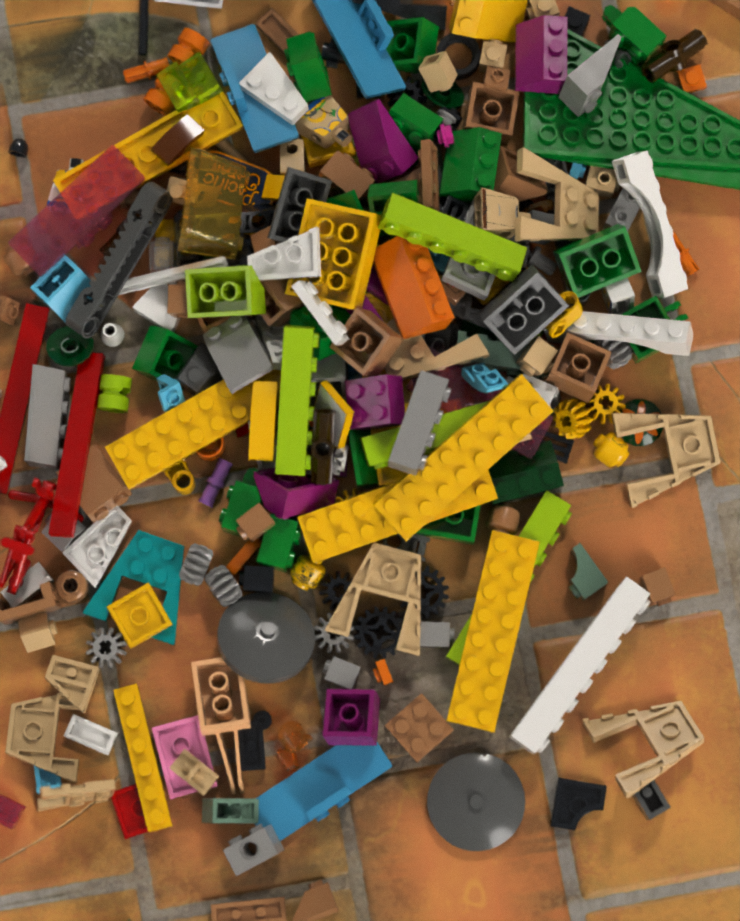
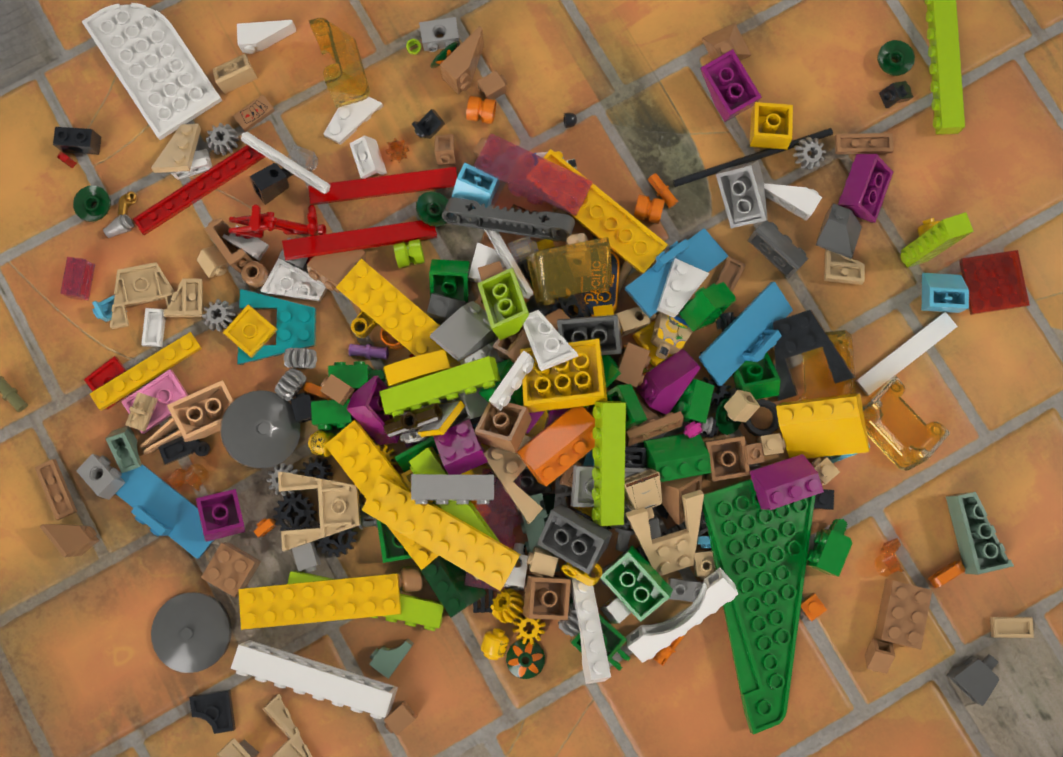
camera: 75 degrees right, 0 degrees up
light grey slope [24,364,71,469] -> none
tan wing [36,779,116,812] -> none
white cone [101,323,124,347] -> none
reddish brown slope [151,114,204,166] -> none
clear neon green slope [156,52,223,112] -> none
medium azure bracket [156,374,185,412] -> none
orange wheel [167,27,210,72] -> none
light grey brick [322,656,361,689] -> none
medium azure slope [461,362,508,393] -> none
clear orange tile [521,199,554,213] -> none
light grey slope [559,34,622,117] -> none
flat silver hand [605,40,631,68] -> none
tan wing [611,413,721,508] -> none
dark brown piece [640,29,707,83] -> none

